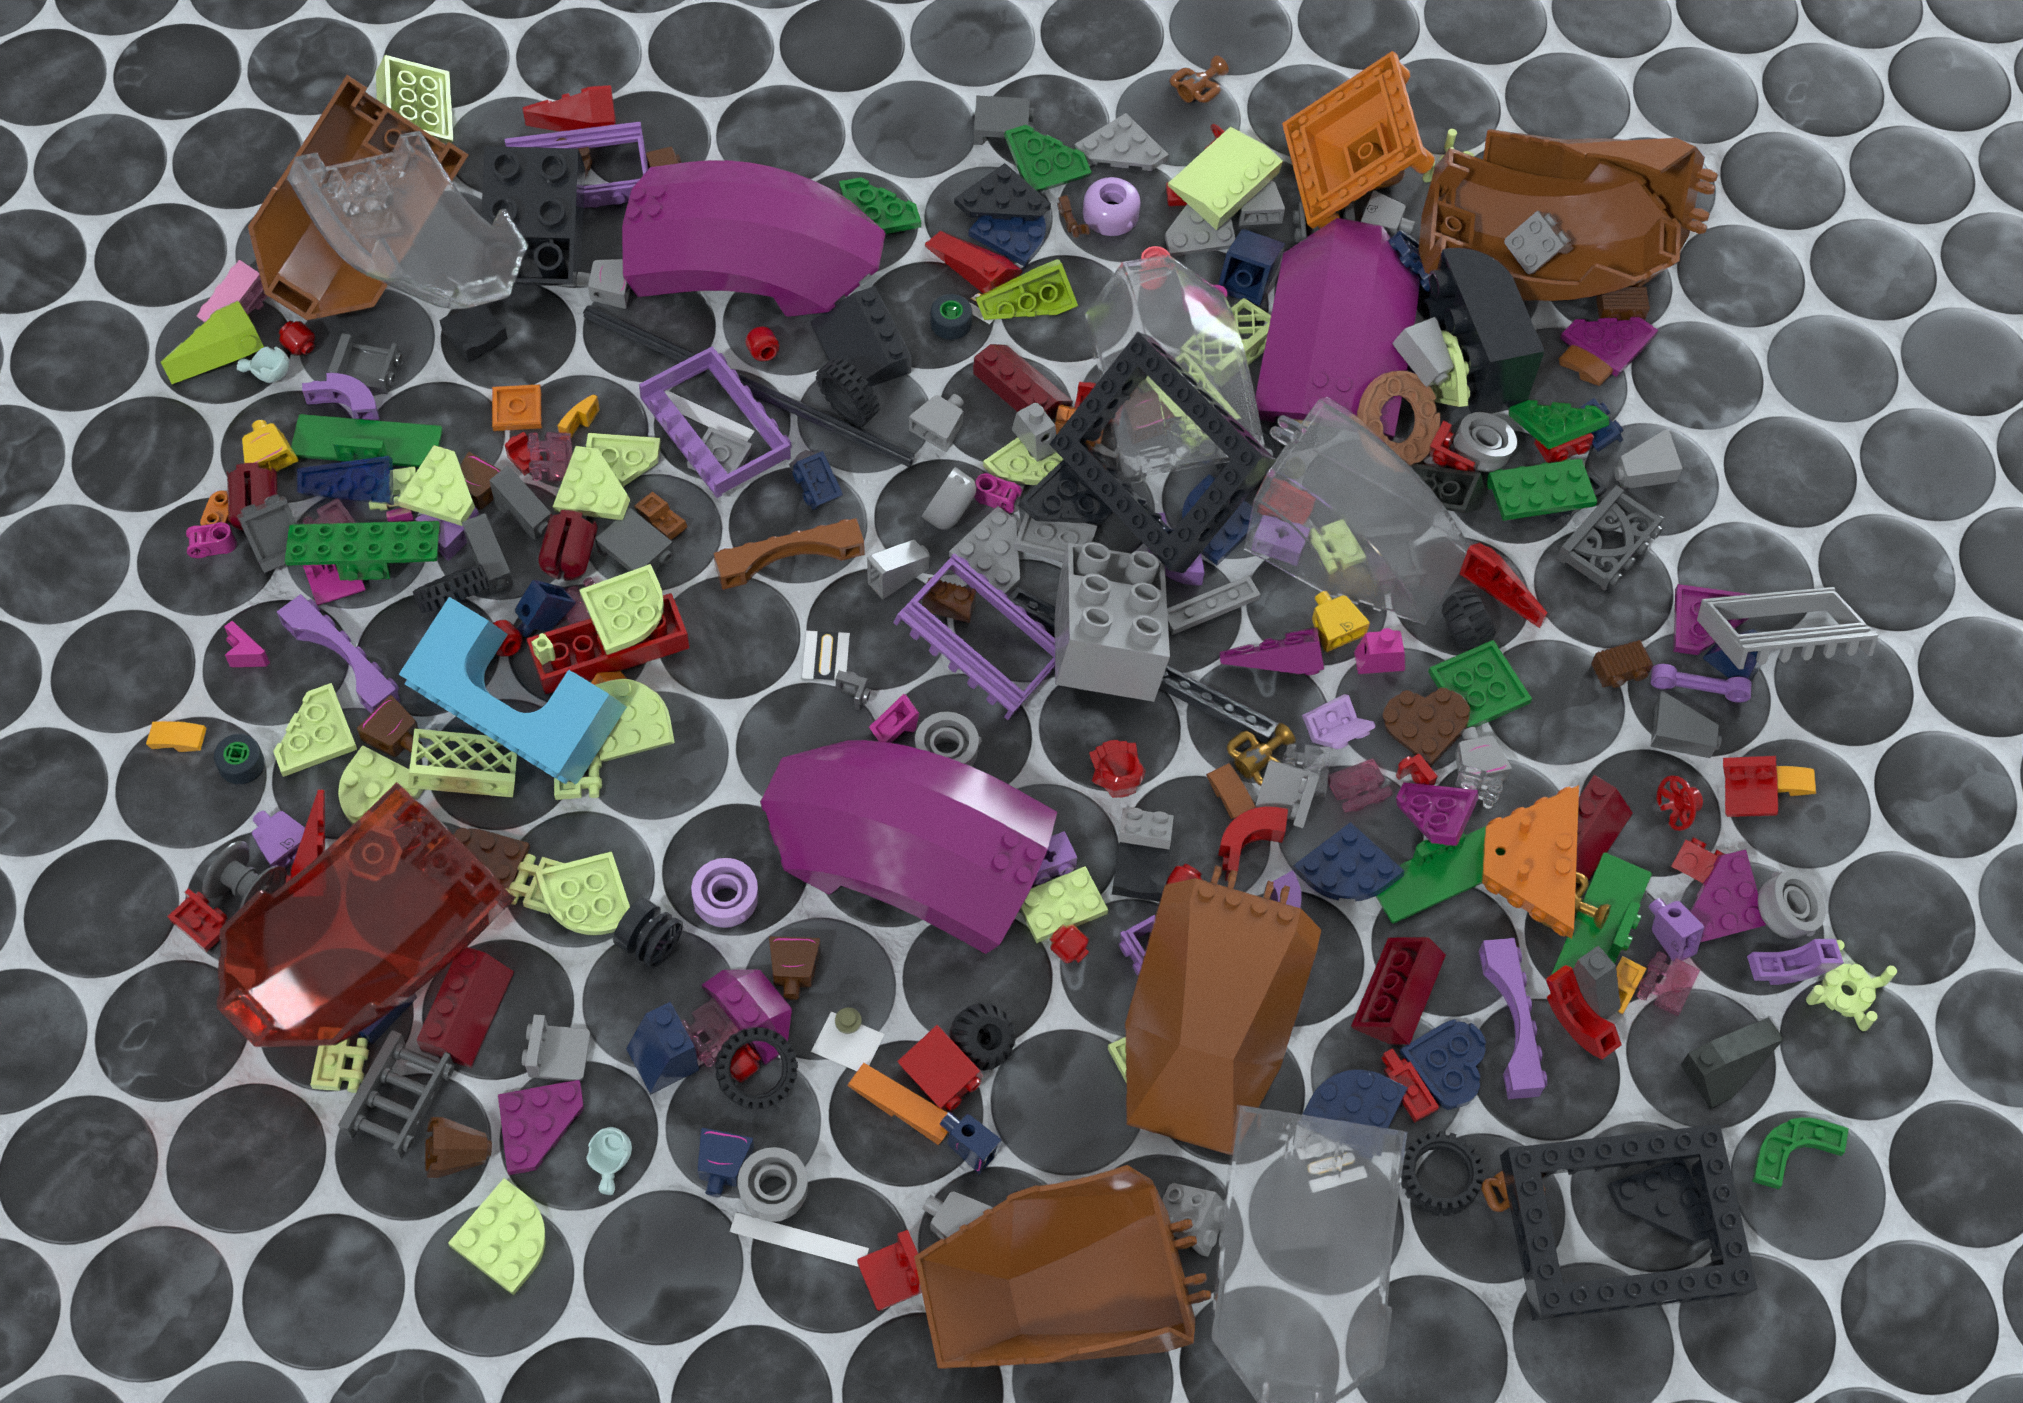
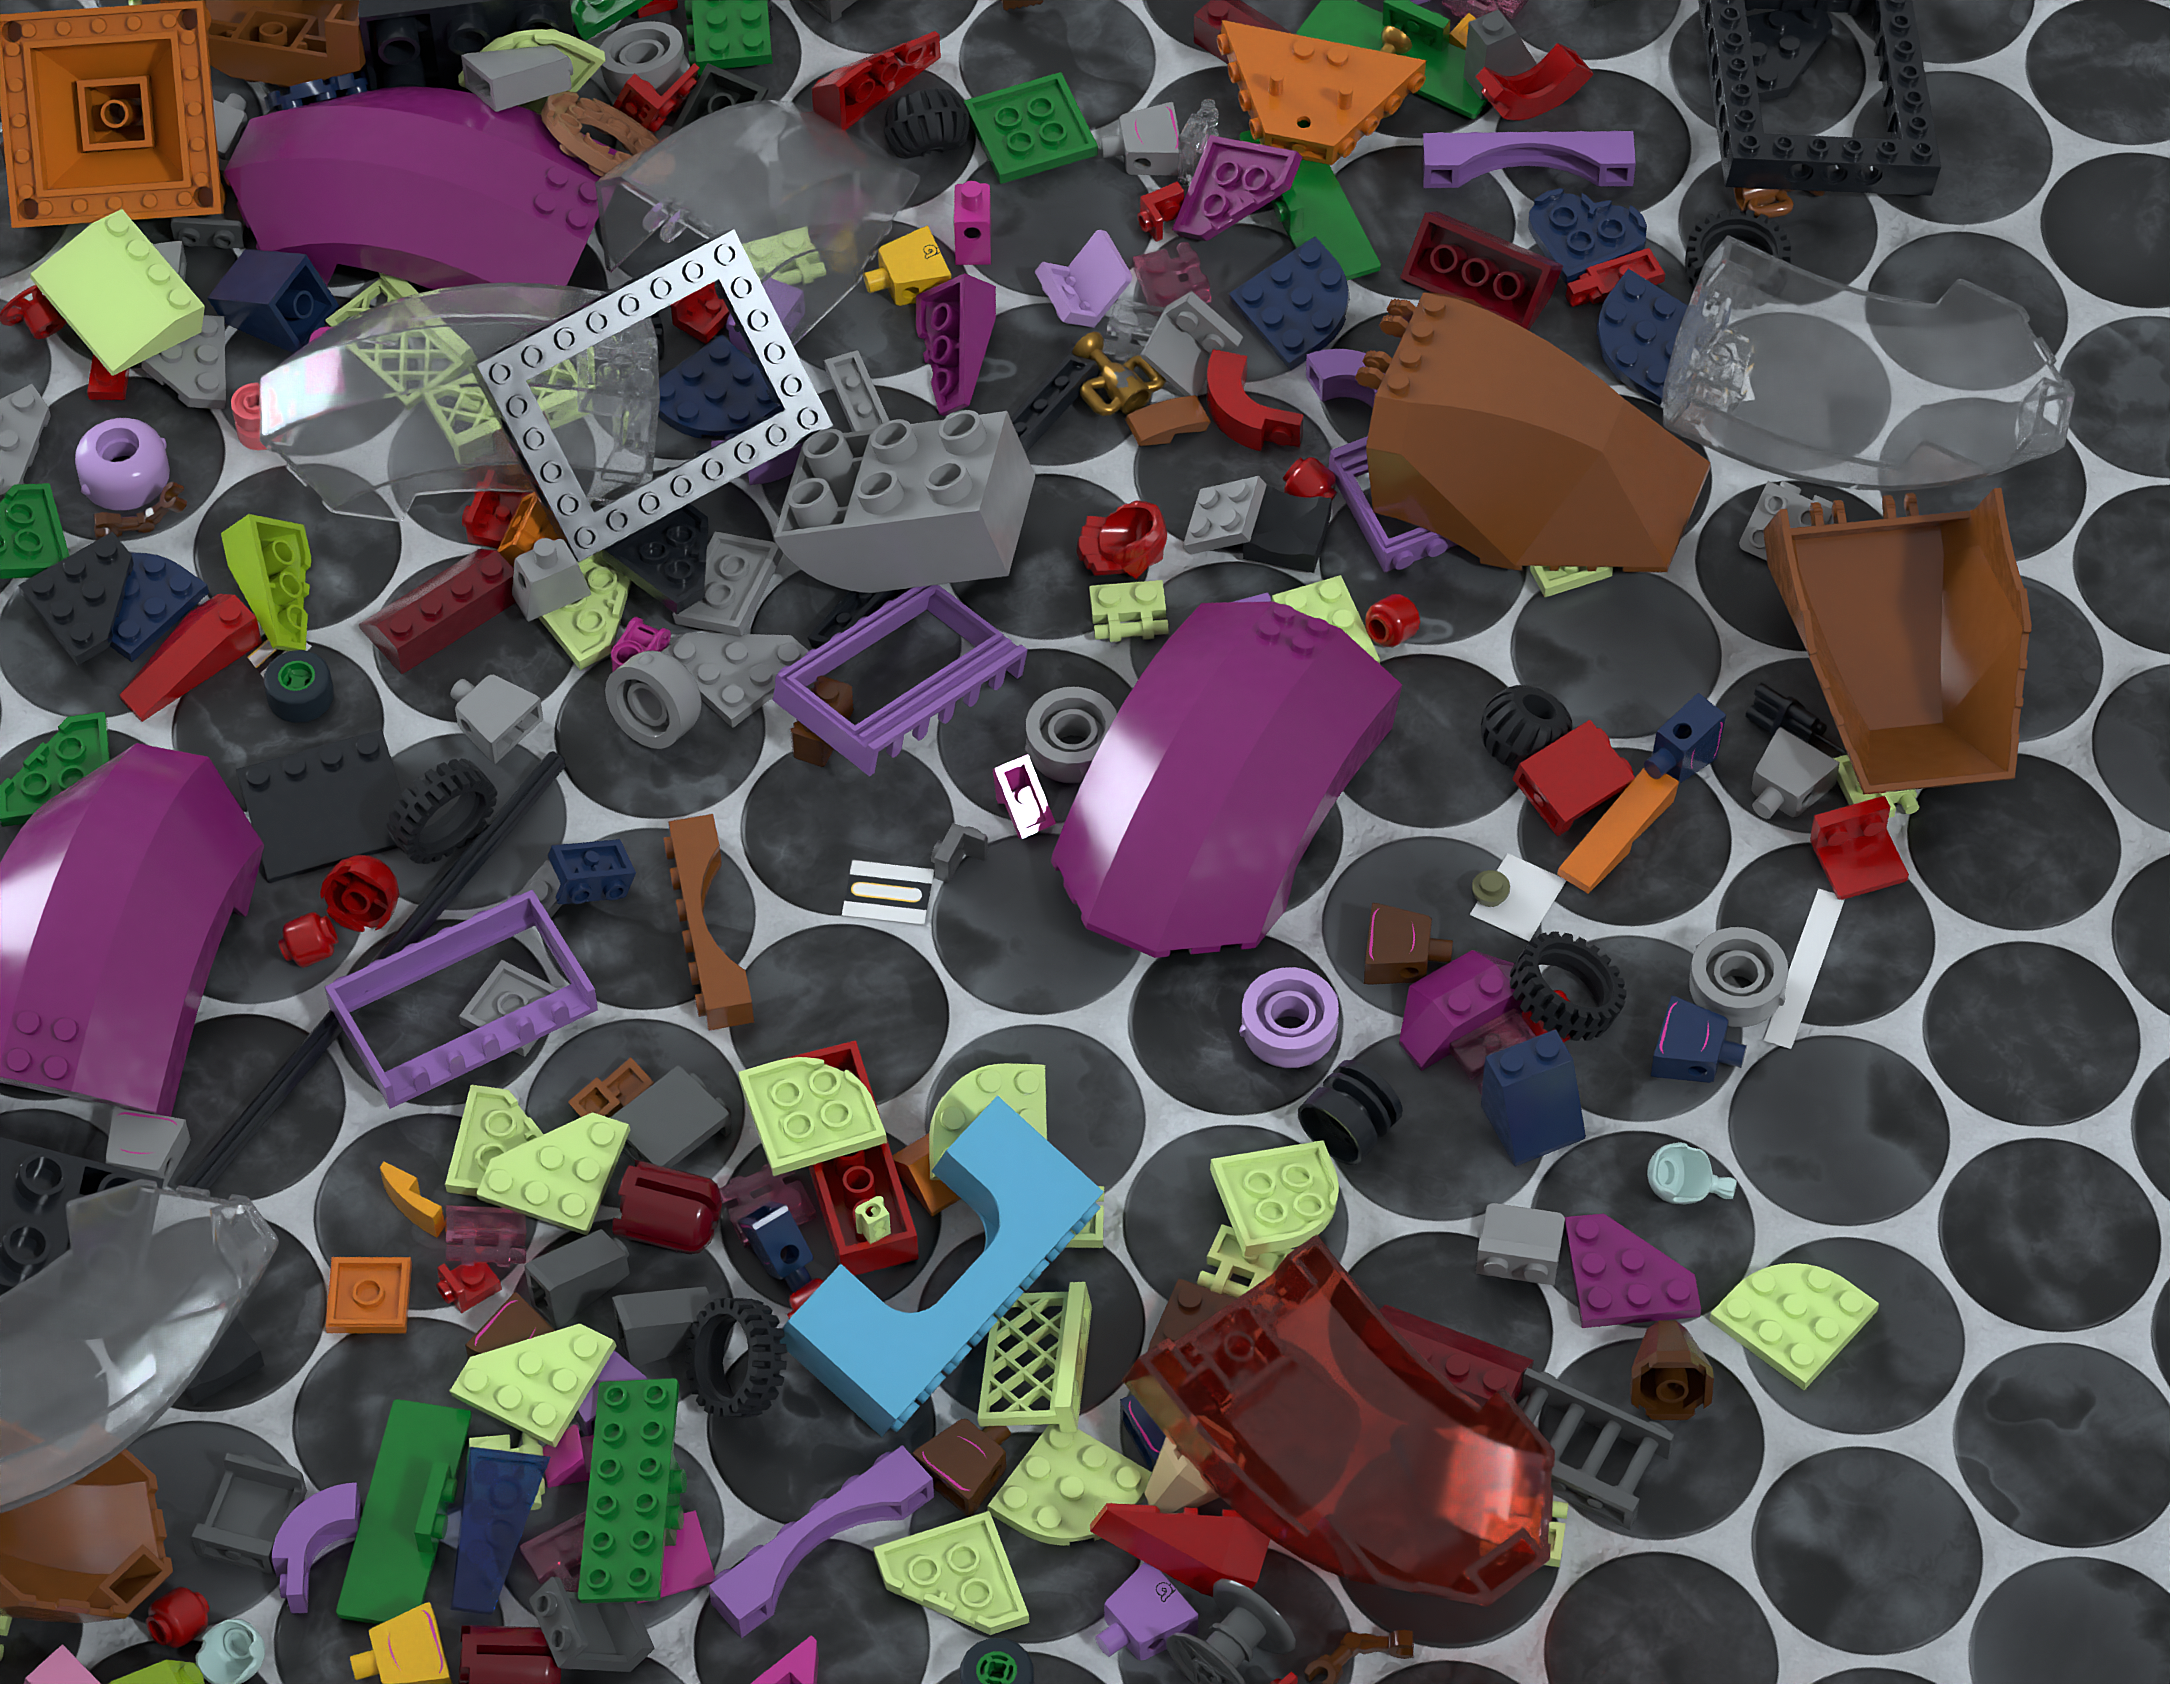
camera: 80 degrees left, 5 degrees down
white sticker [664,390,754,442] -> none
light grey slope [867,540,930,599] -> none
reddish brown plate [1383,688,1470,767] -> none
none -> red cylinder [320,855,400,932]
none -> yellowish green plate [1089,580,1169,642]

